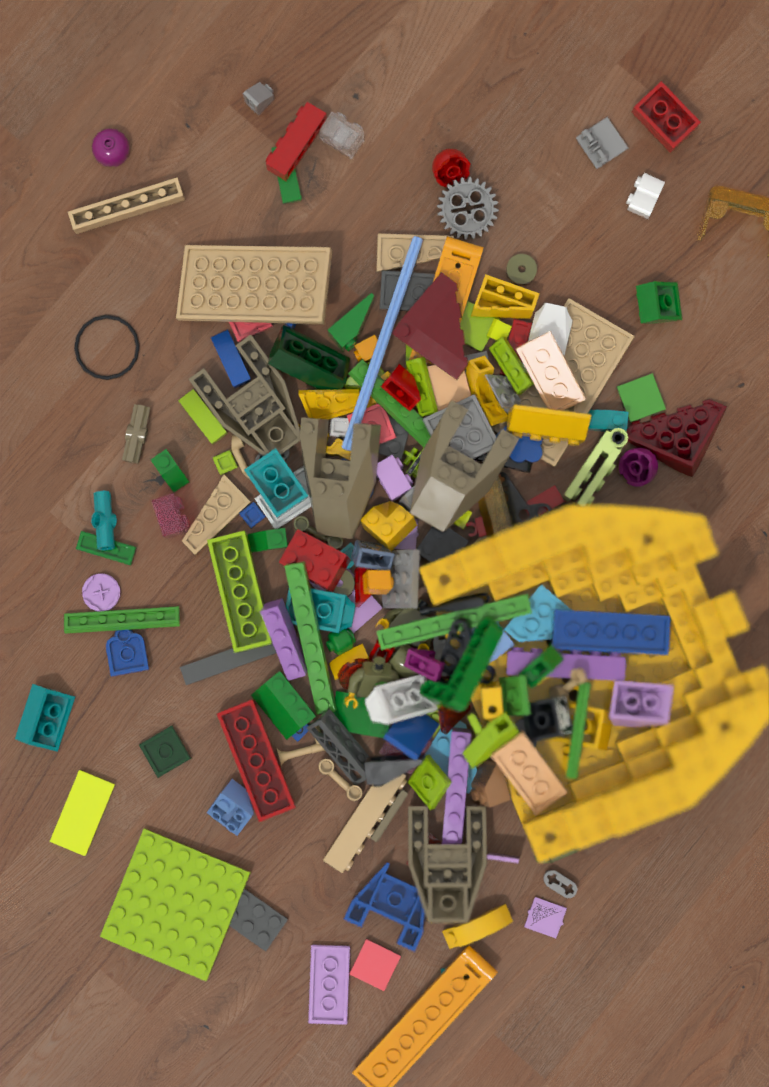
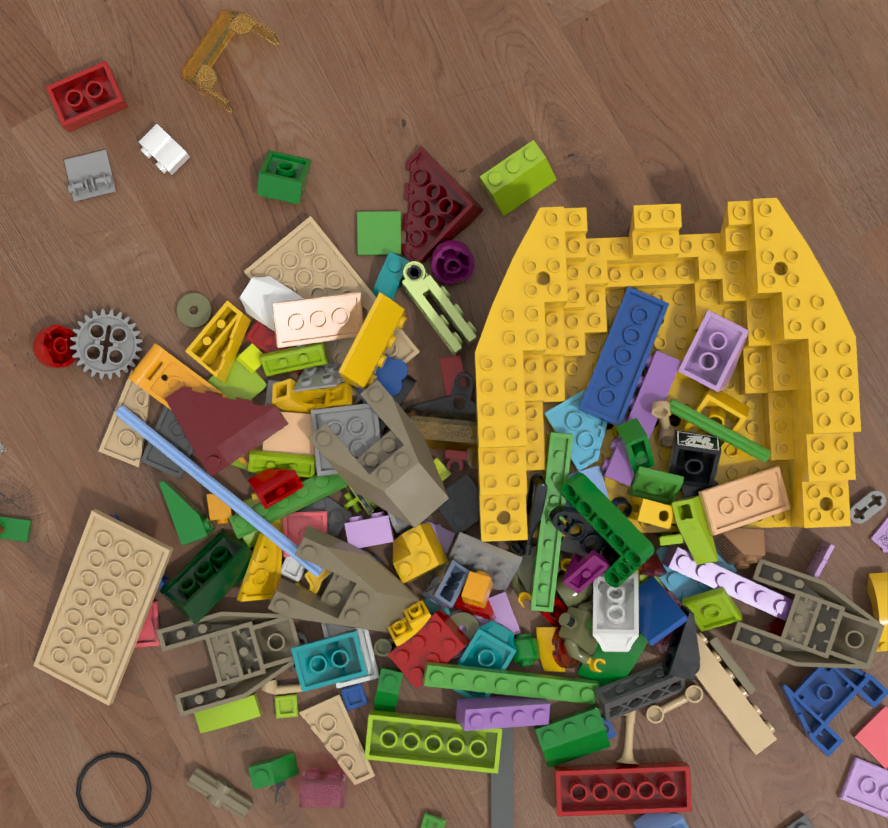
camera: 75 degrees left, 0 degrees up
blue slope [211,330,252,389] -> none
none -> yellow slope [387,600,431,647]
none -> lime slope [479,140,557,217]

